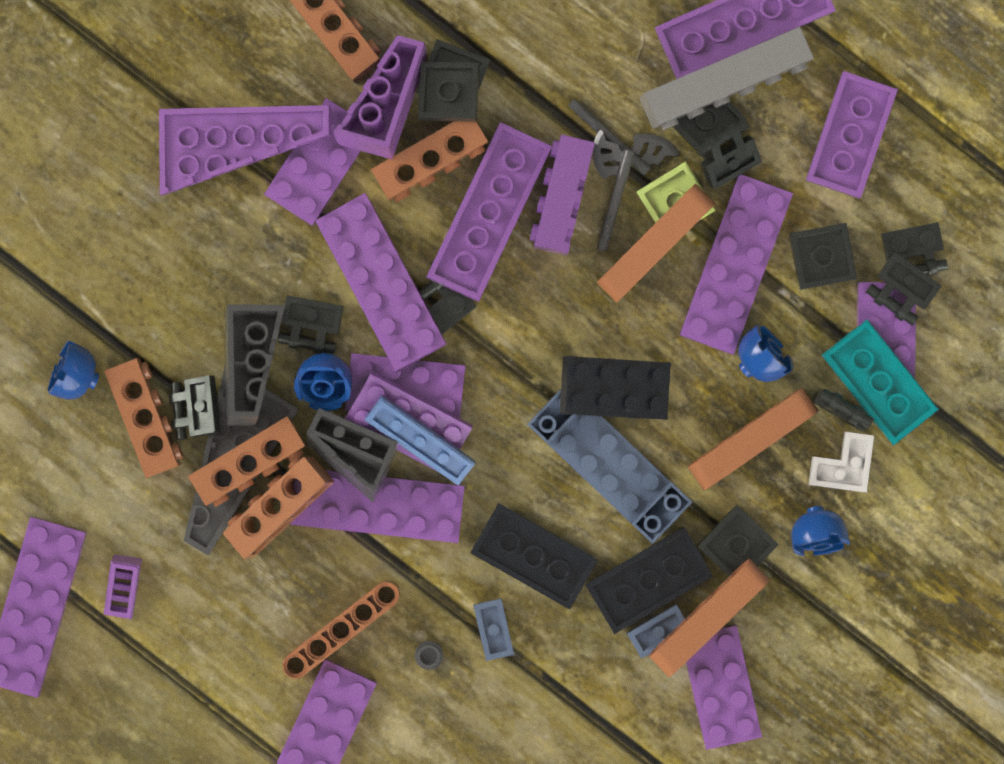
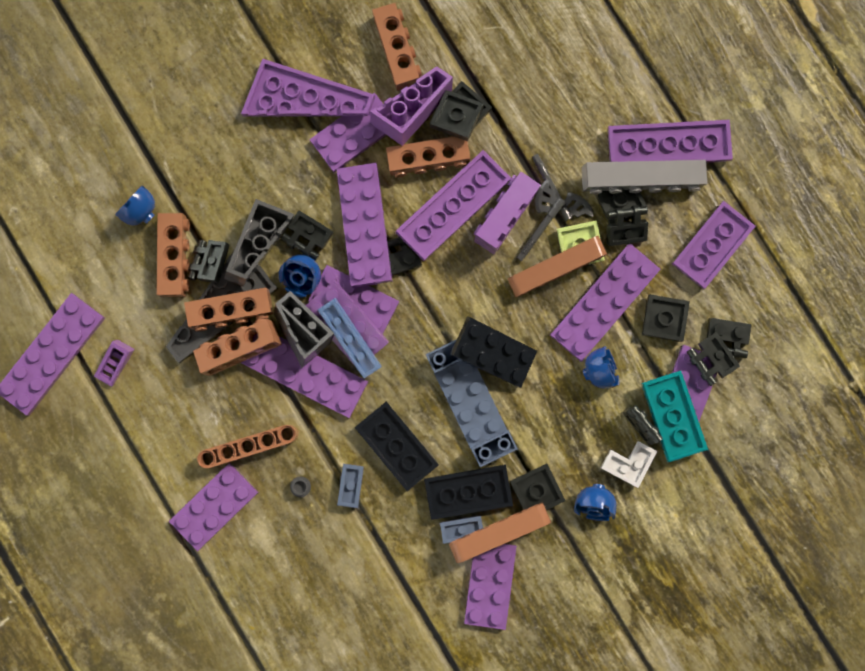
camera: 20 degrees right, 5 degrees down
nougat beam [687,387,819,491] -> none

